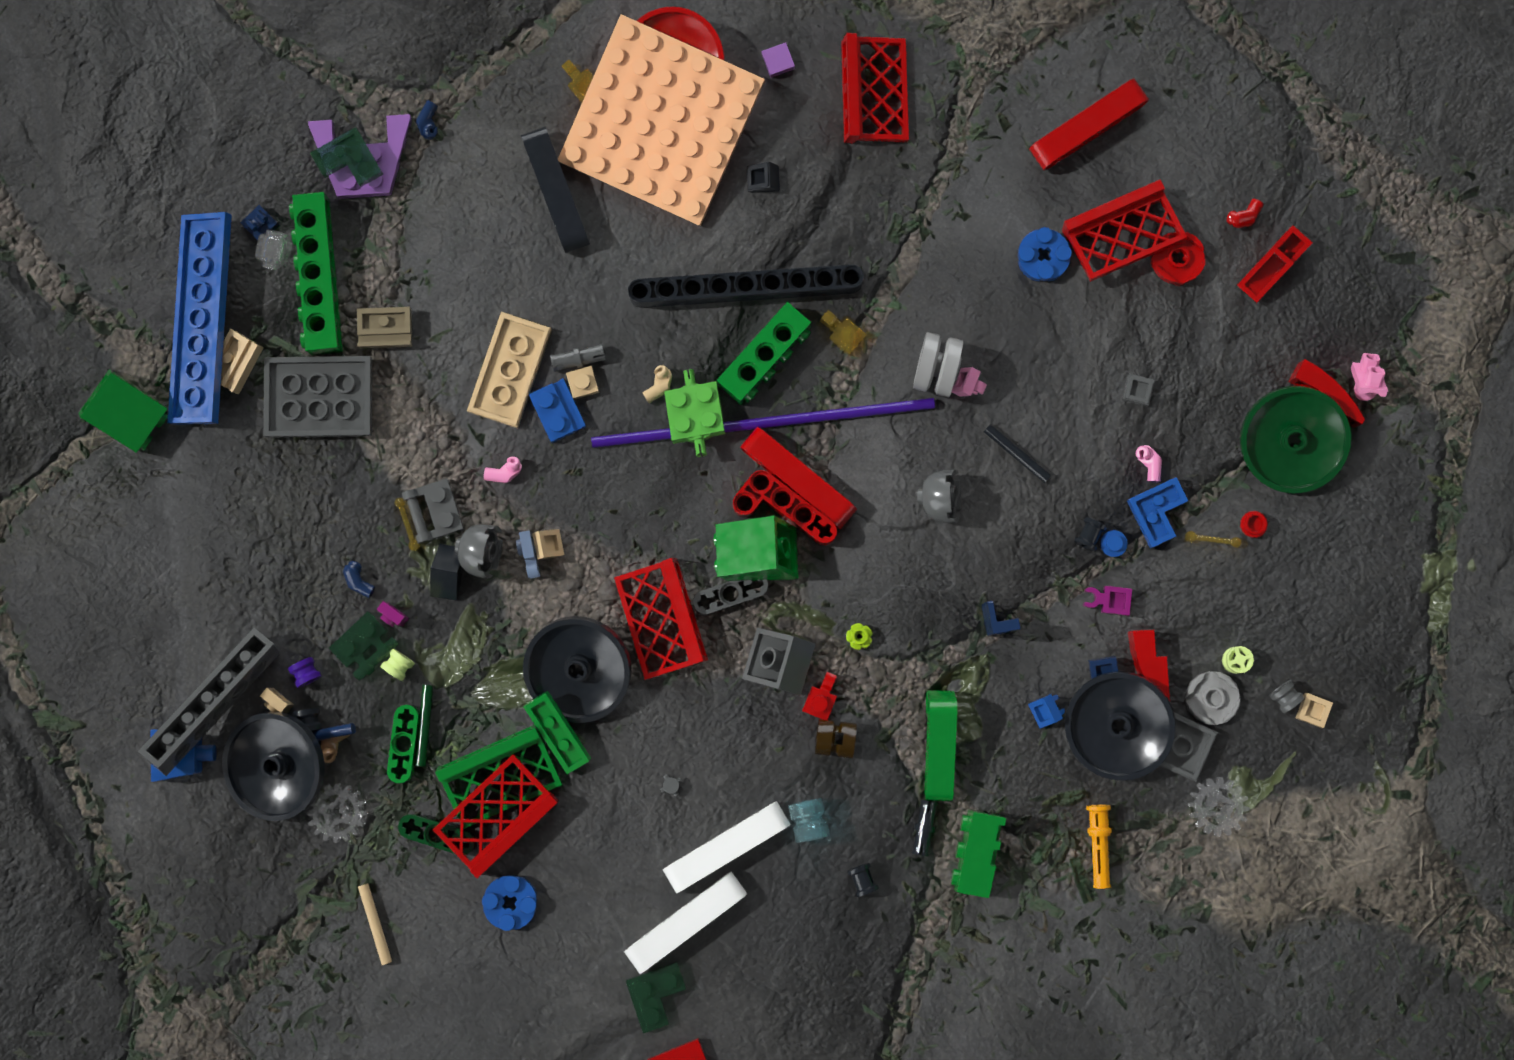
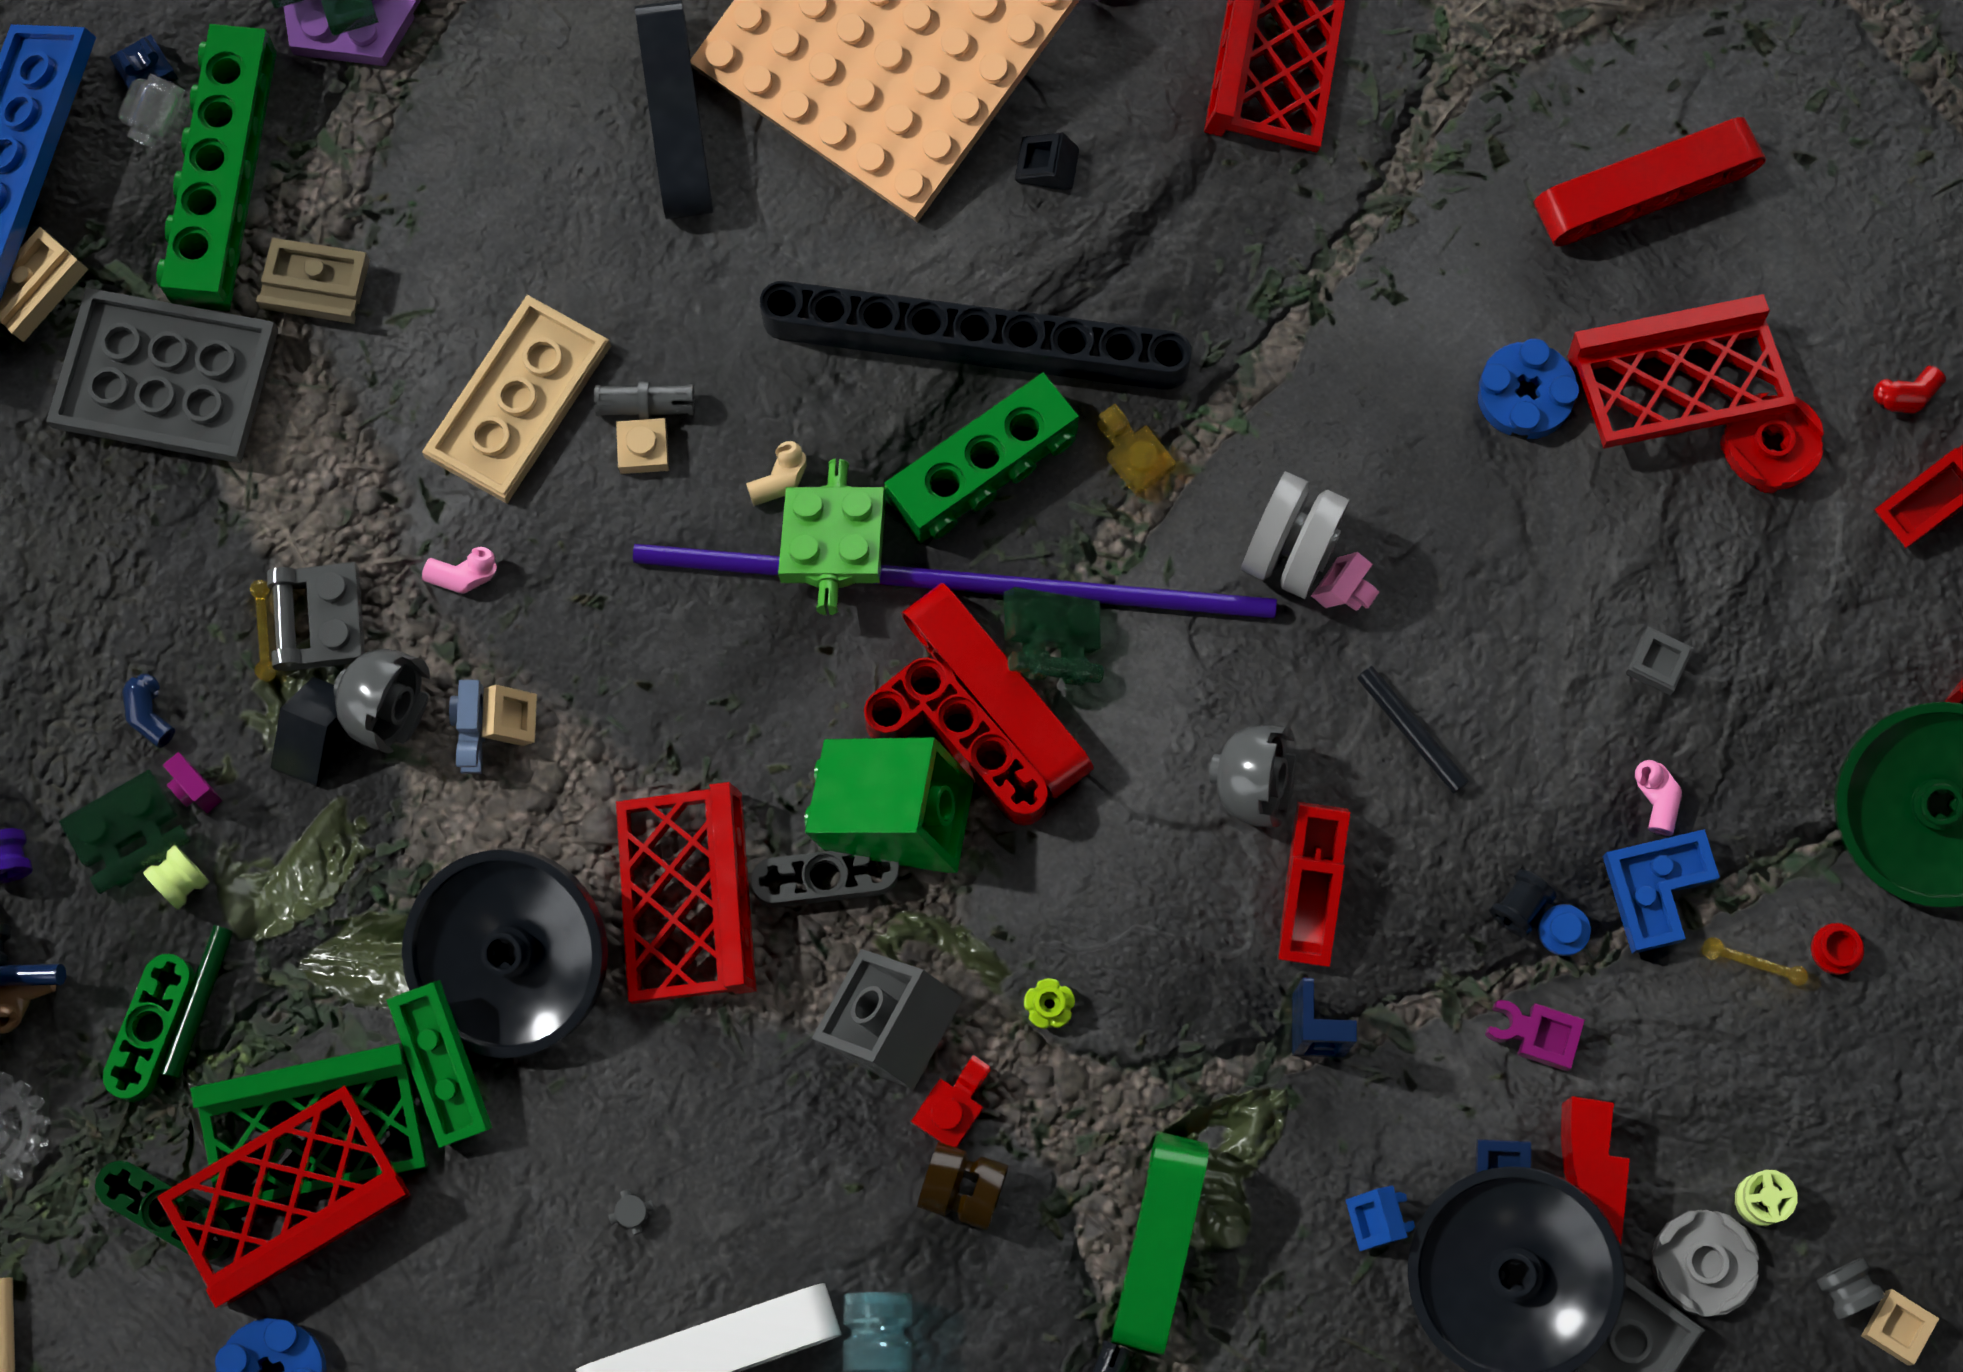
camera: 10 degrees right, 10 degrees down
blue plate [528,378,586,443] -> none
none -> clear green plate [1004,587,1104,686]
none -> red slope [1278,801,1351,967]

